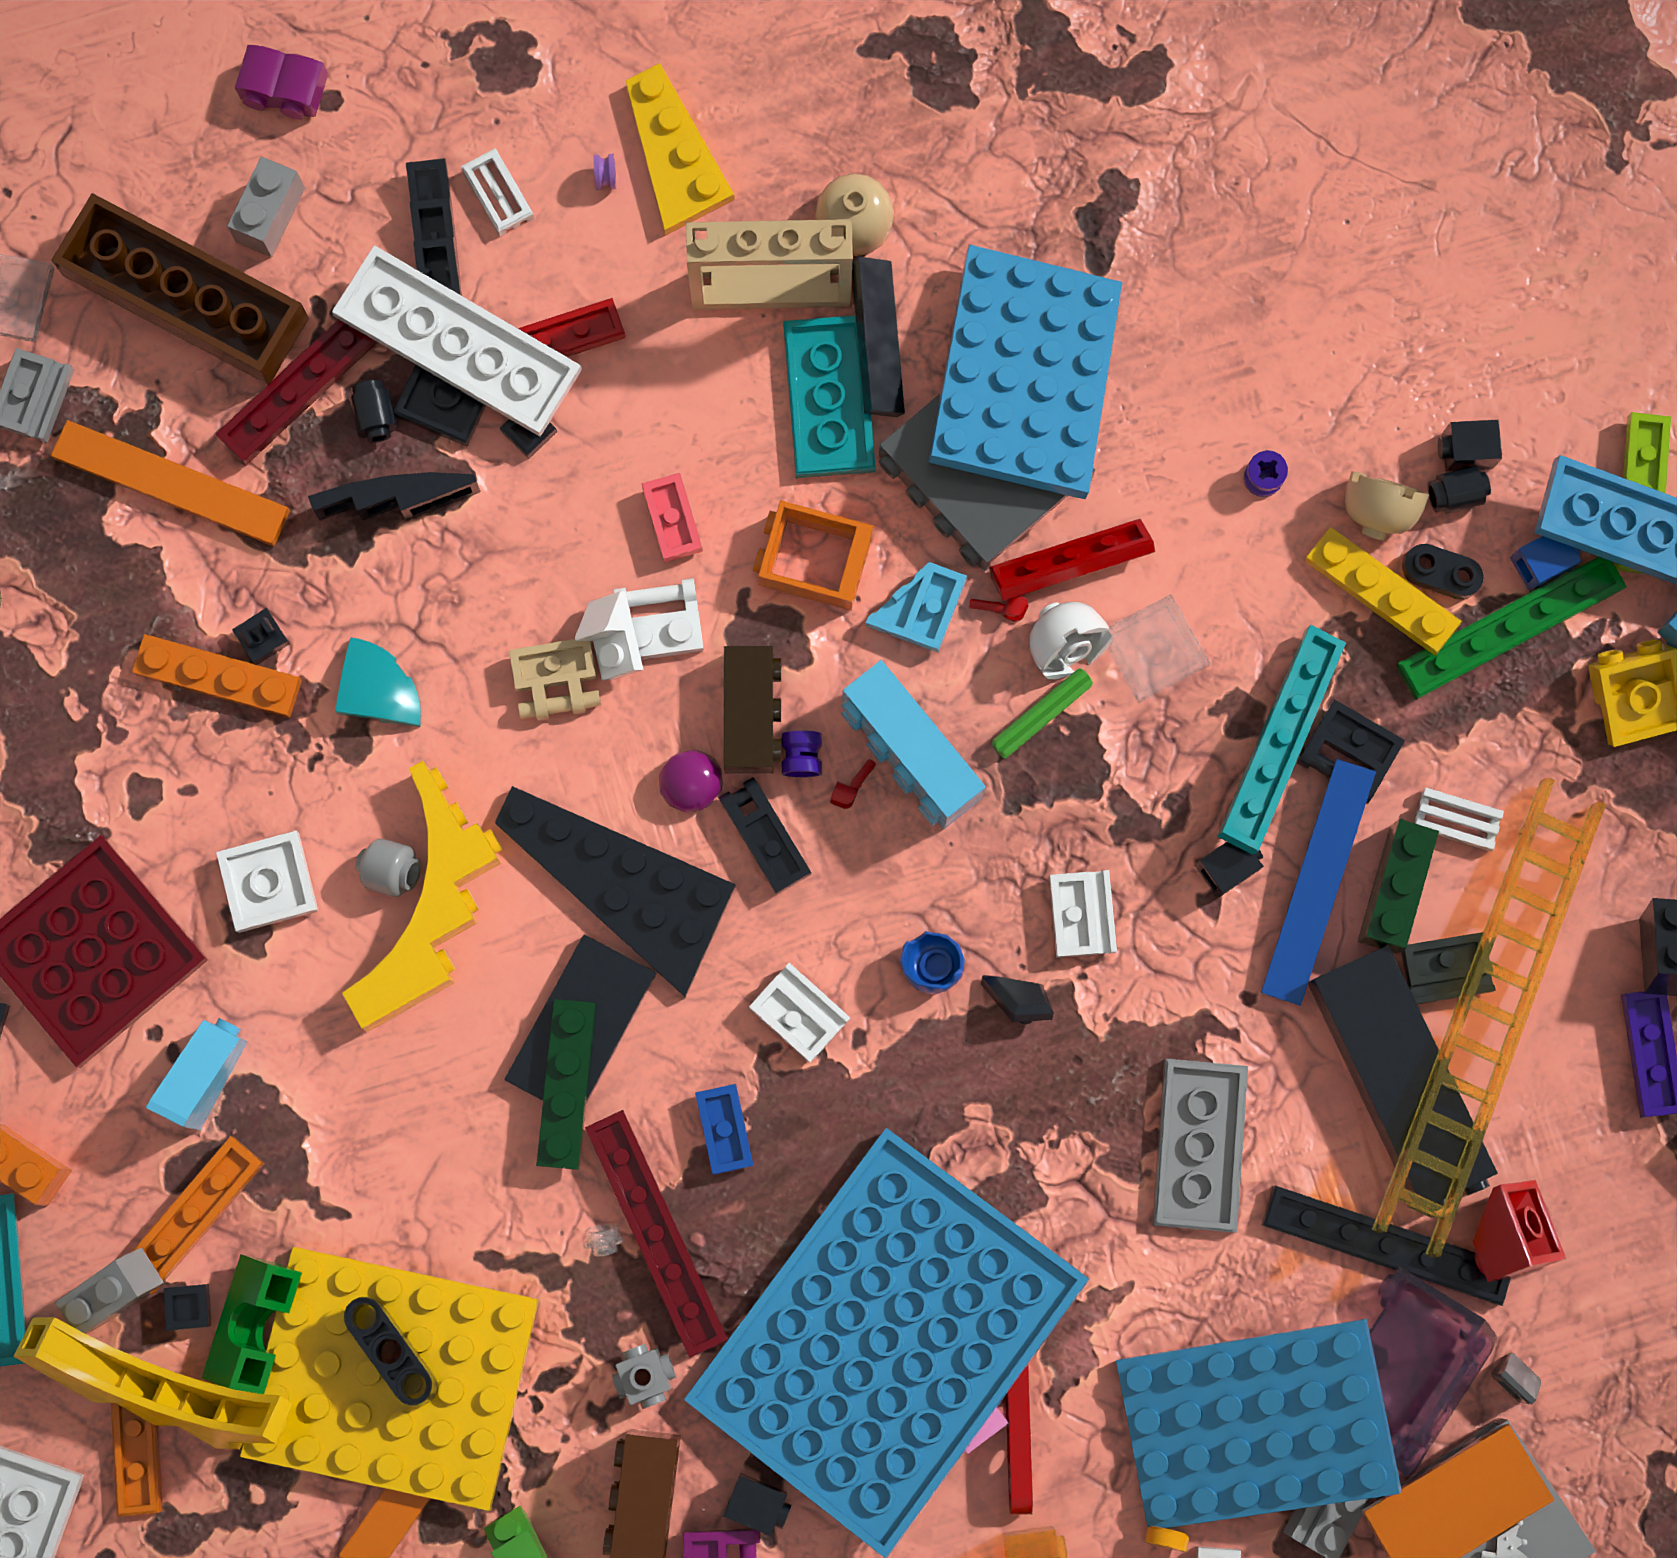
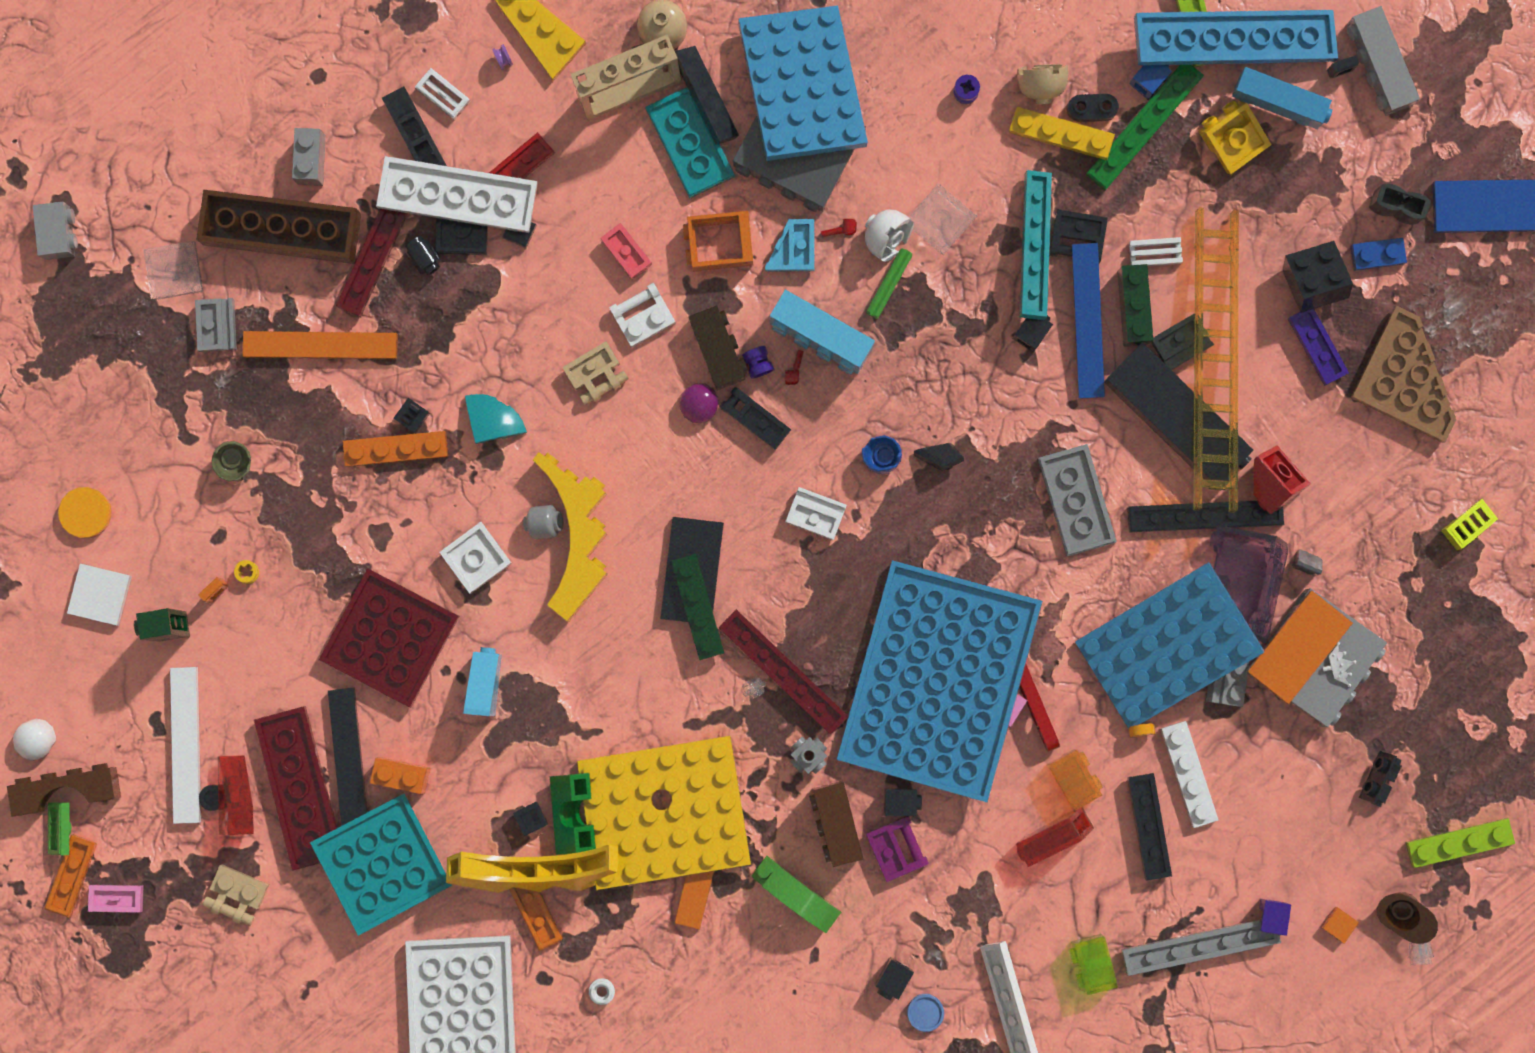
camera: 15 degrees left, 5 degrees up
light grey brick [55,1247,164,1334] -> none
orange plate [132,1136,265,1294] -> none
magenta brick [235,45,328,120] -> none
black slope [308,472,481,521] -> none
black beam [344,1297,437,1406] -> none
black wing [495,786,736,998] -> none
white slope [575,591,644,680] -> none
blue plate [695,1084,754,1175] -> none
red tile [989,519,1155,601] -> none
white plate [1049,870,1117,958] -> none
black brick [1427,466,1491,514] -> none
black brick [1438,420,1502,471] -> none

